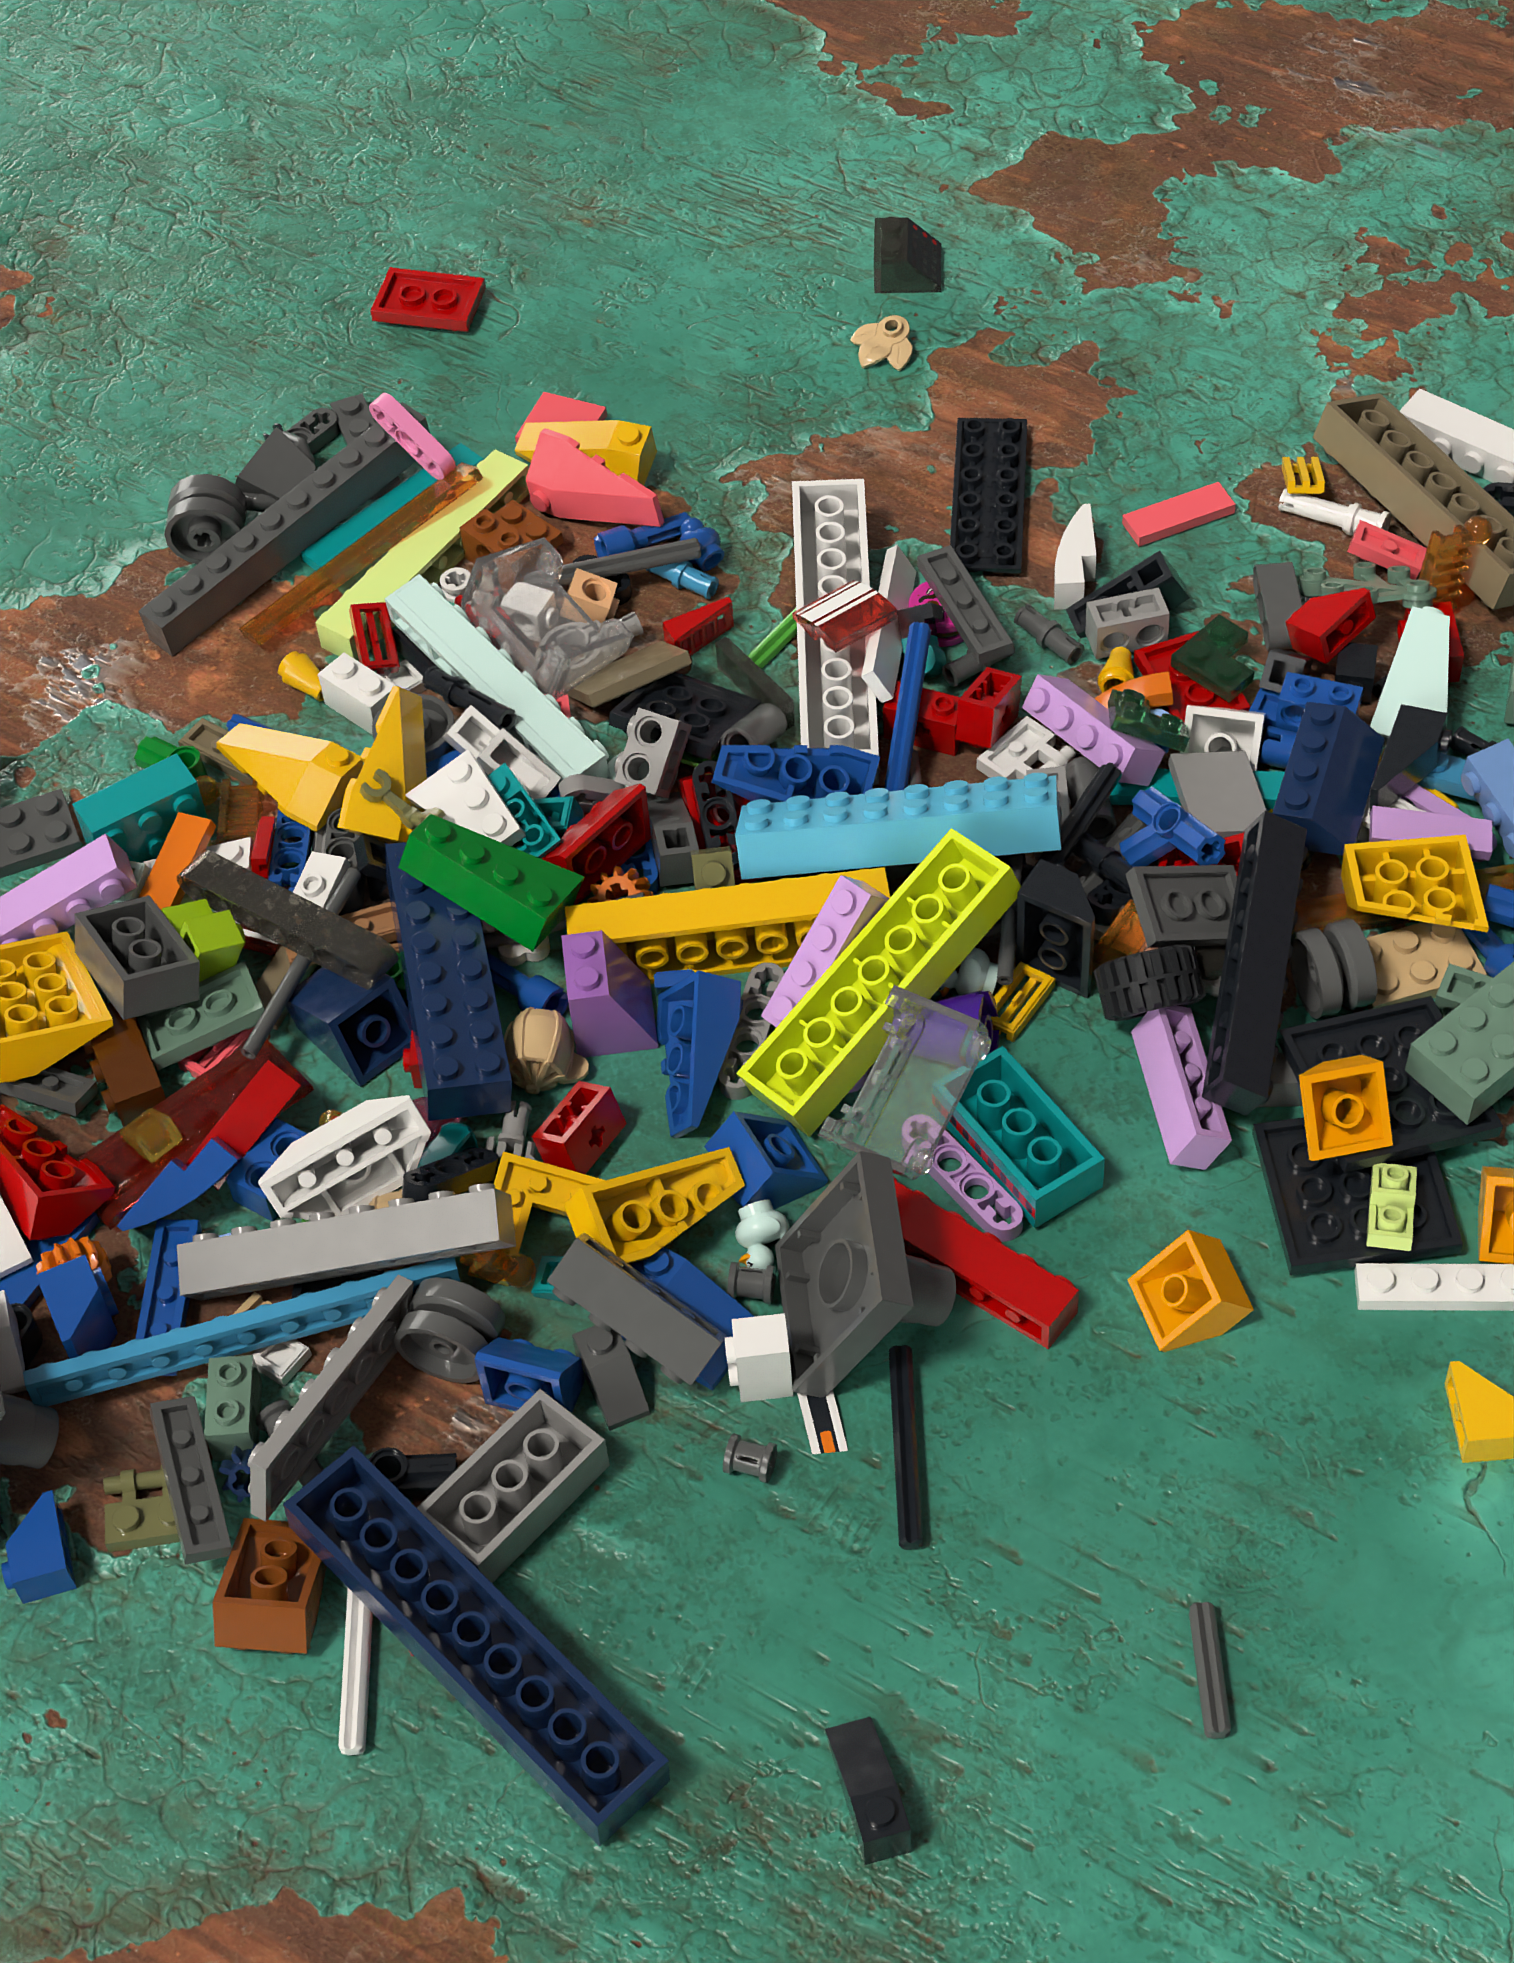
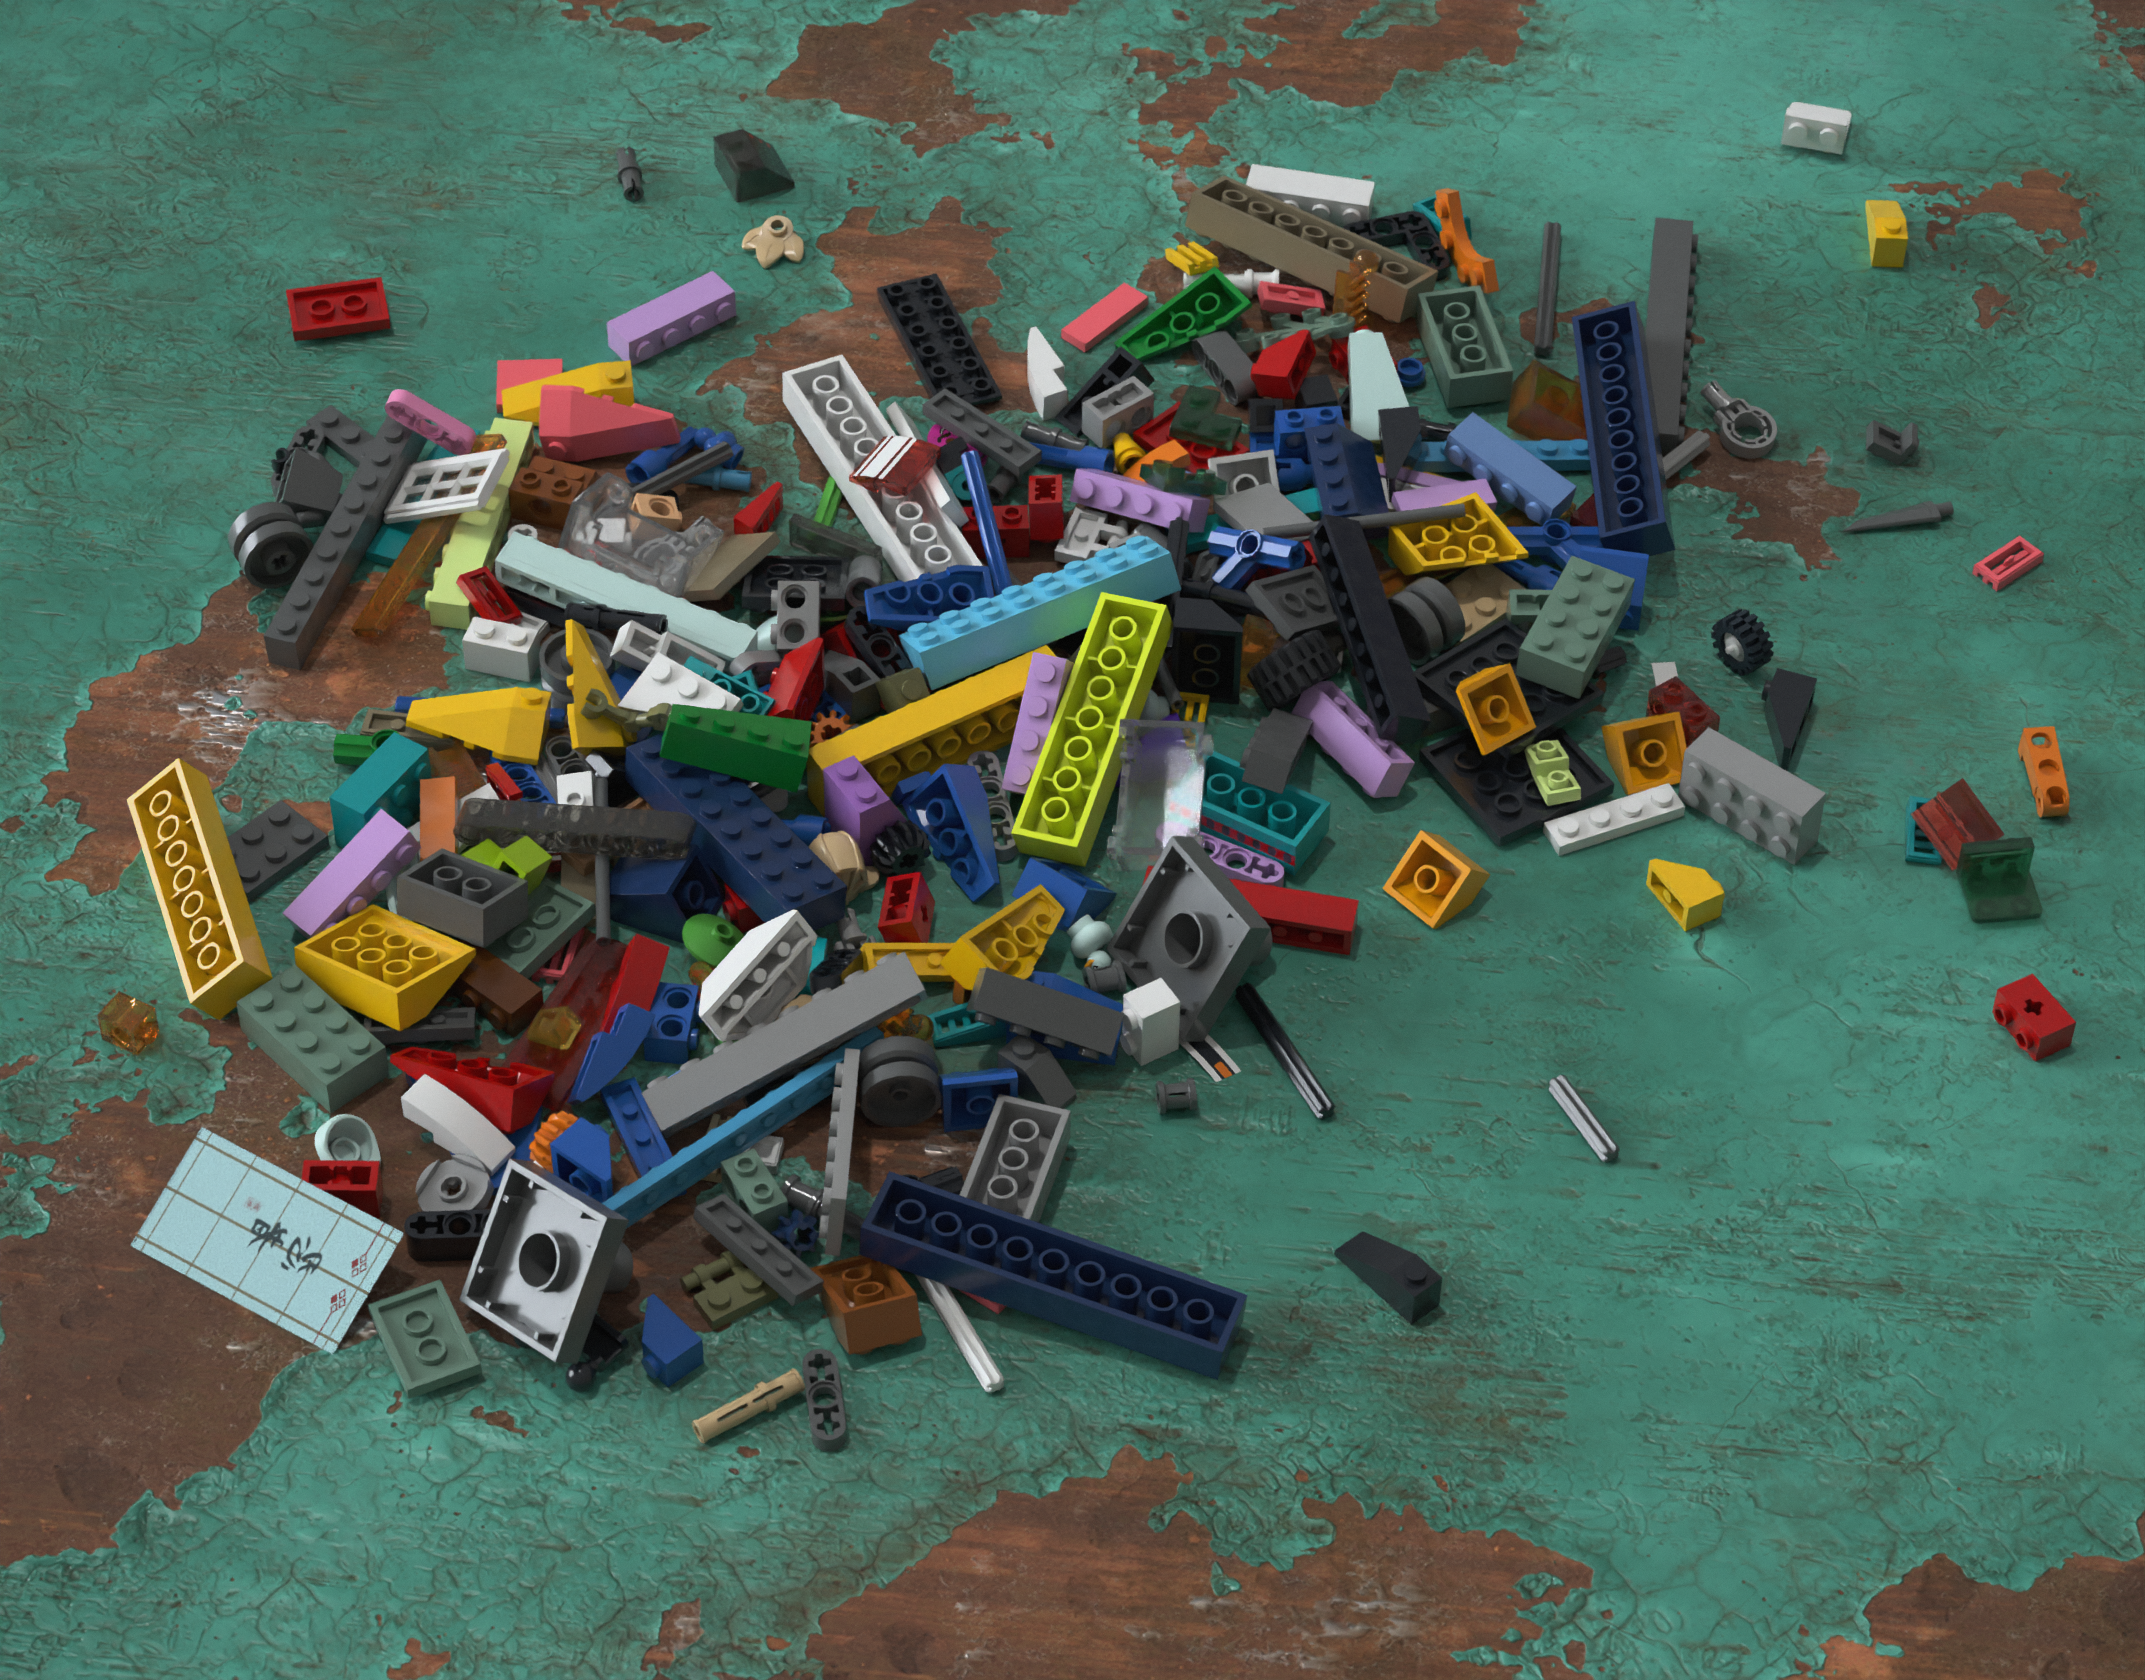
camera: 30 degrees left, 5 degrees down
yellow cone [278,651,324,702] -> none
none -> white piece [383,448,510,524]
none -> lavender brick [607,271,736,366]
none -> dark grey pin [616,146,644,202]
none -> bright green dish [682,914,744,969]
none -> tan pin [692,1368,805,1444]
none -> dark grey beam [802,1349,847,1451]
none -> black gear [869,819,931,877]
none -> blue piece [1029,442,1115,473]
none -> green wedge [1114,266,1253,362]
none -> dark grey brick [1239,708,1313,794]
none -> dark grey piece [1263,503,1466,539]
none -> blue plate [1397,358,1425,387]

